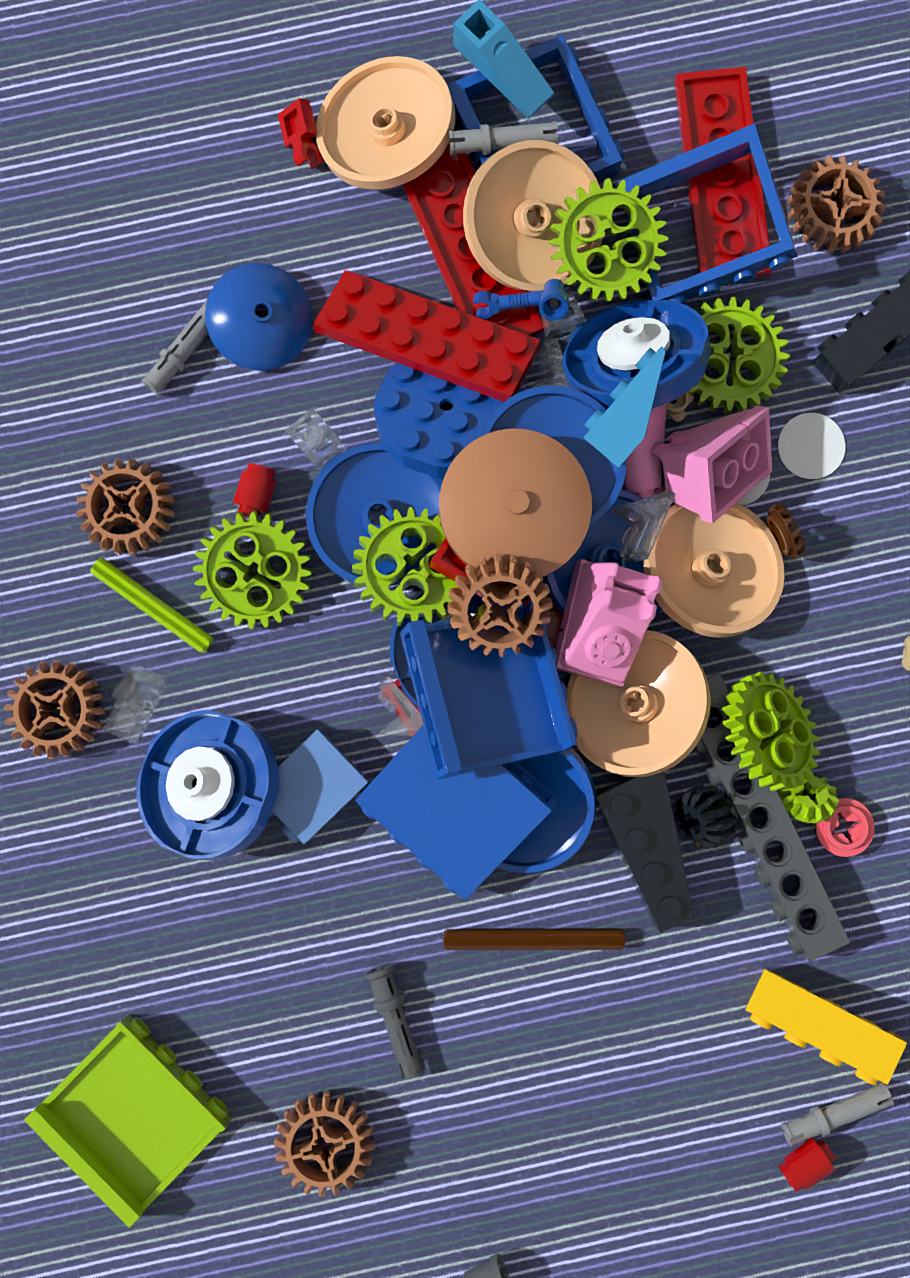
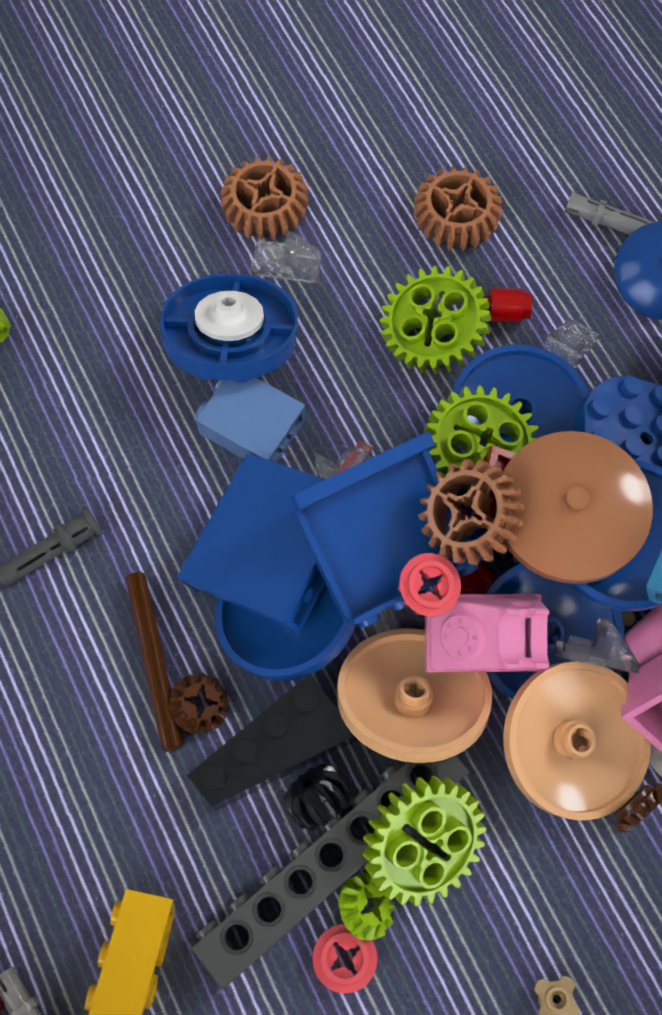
camera: 75 degrees right, 15 degrees down
lime axle [90,558,214,653] -> none
none -> reddish brown gear [169,673,230,734]
none -> coral gear [398,553,461,617]

